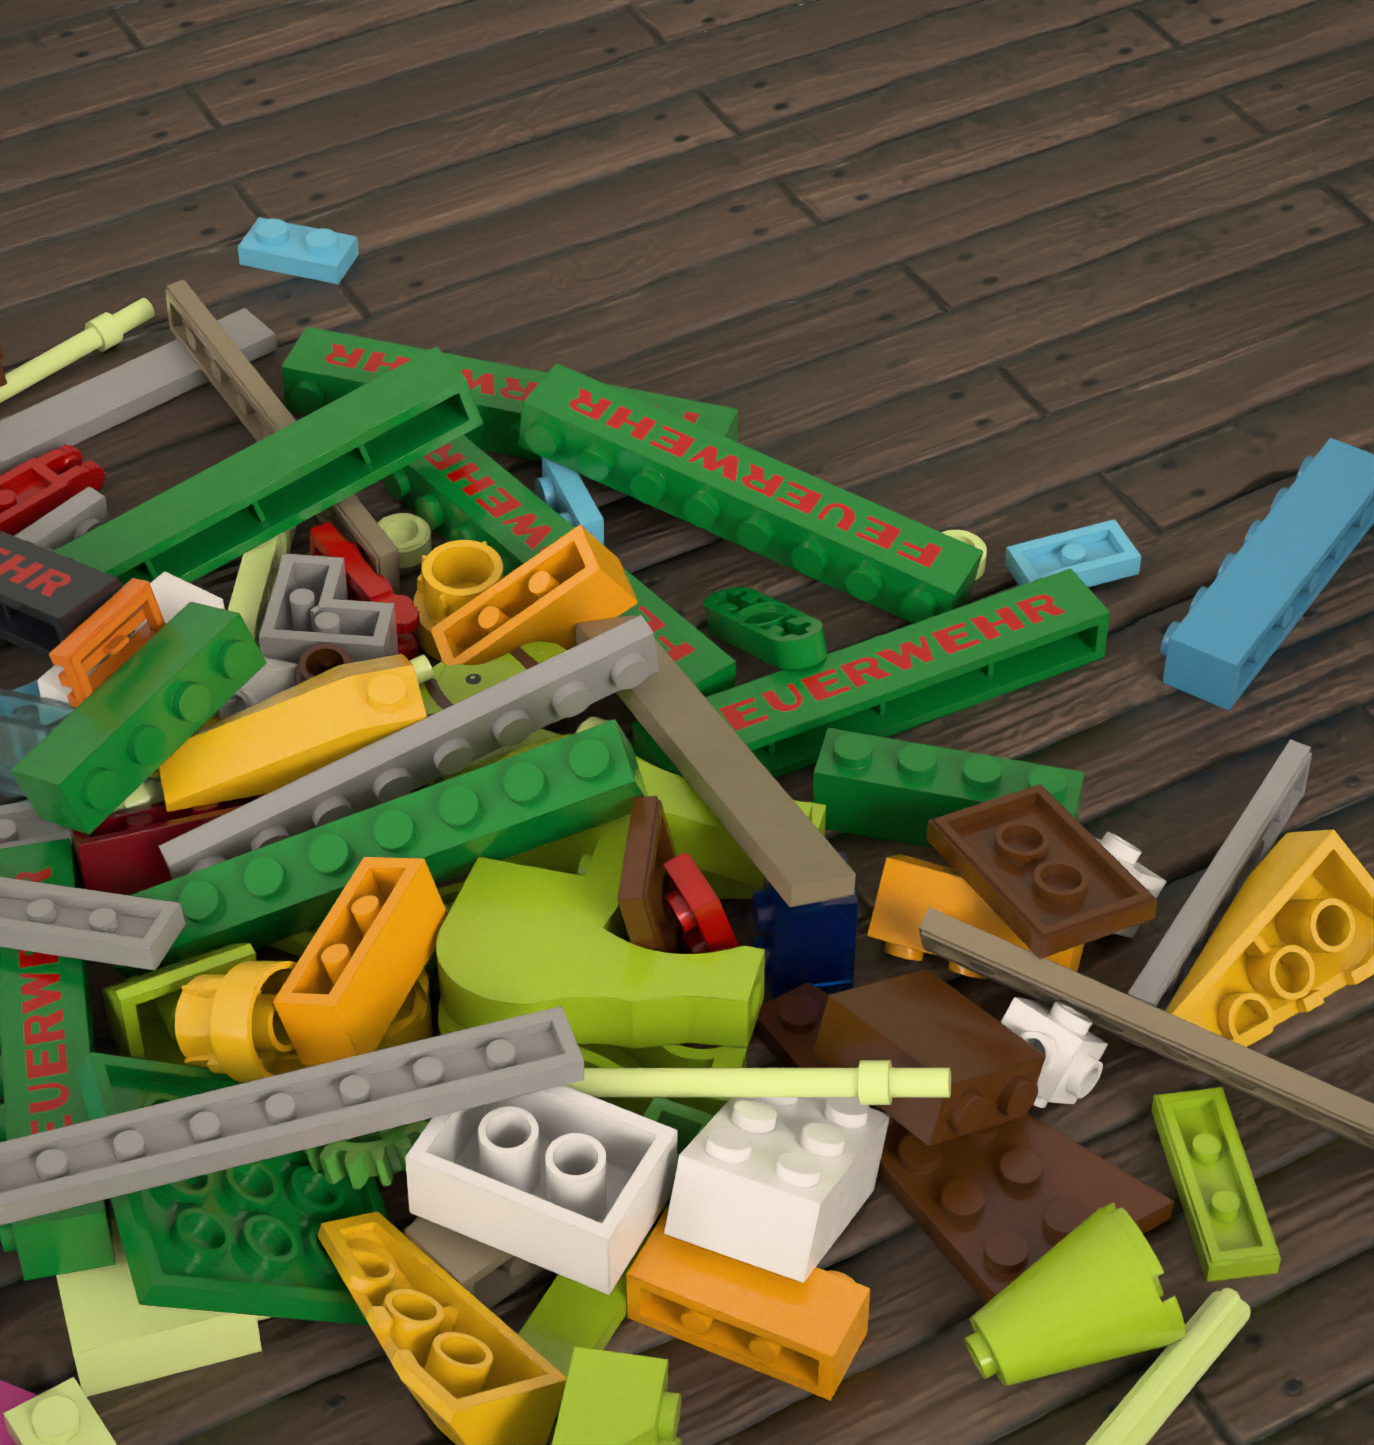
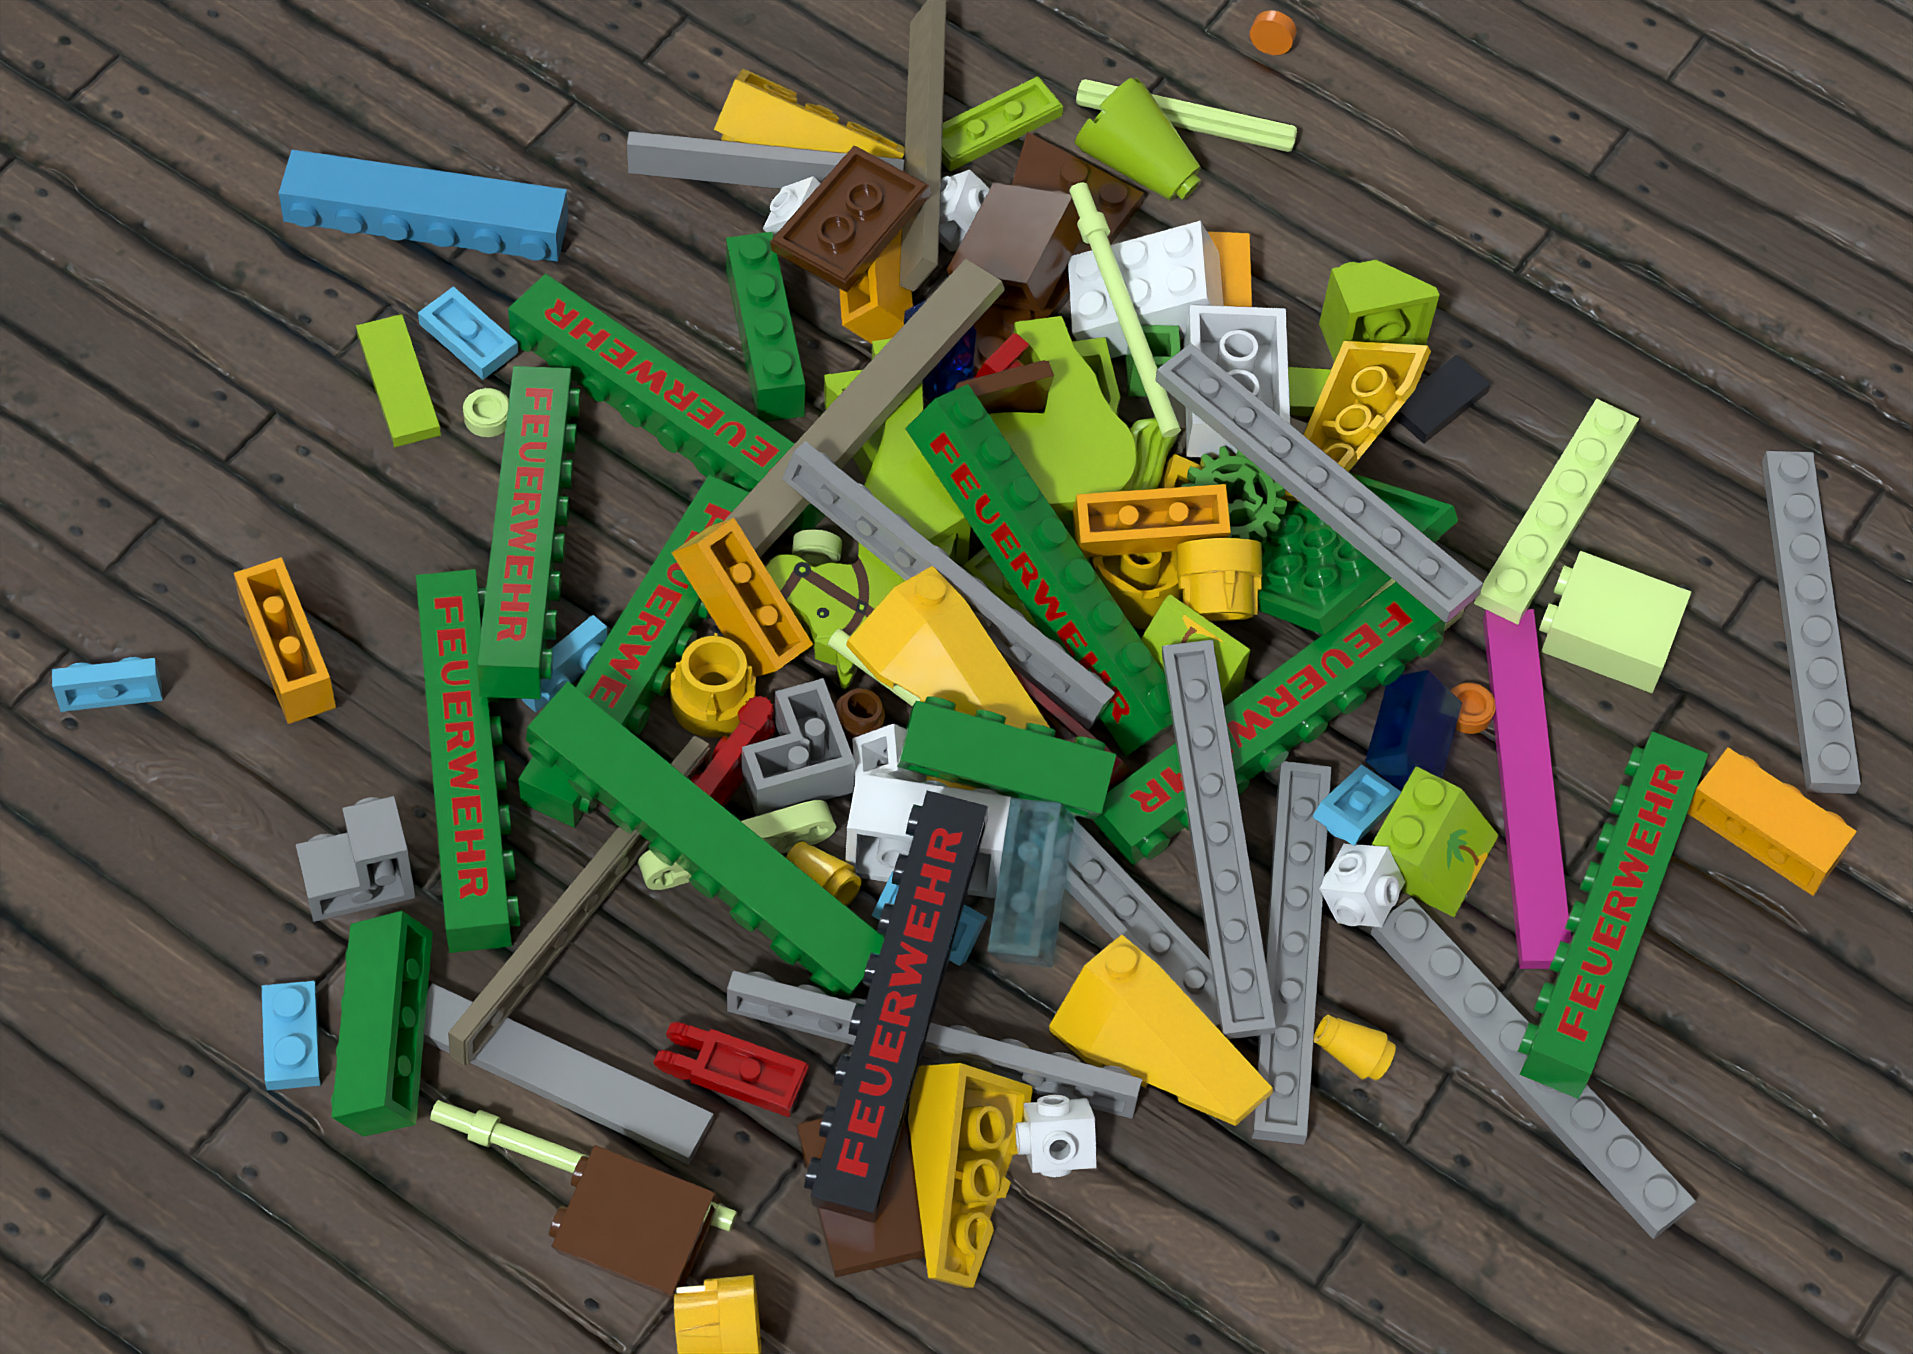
camera: 120 degrees left, 15 degrees up
orange tile [49,578,166,708] -> none
green beam [703,587,827,670] -> none
none -> medium azure plate [52,657,163,712]
none -> light orange brick [234,557,336,724]
none -> light grey brick [296,796,415,922]
none -> green brick [331,911,433,1137]
none -> lime tile [356,314,441,448]

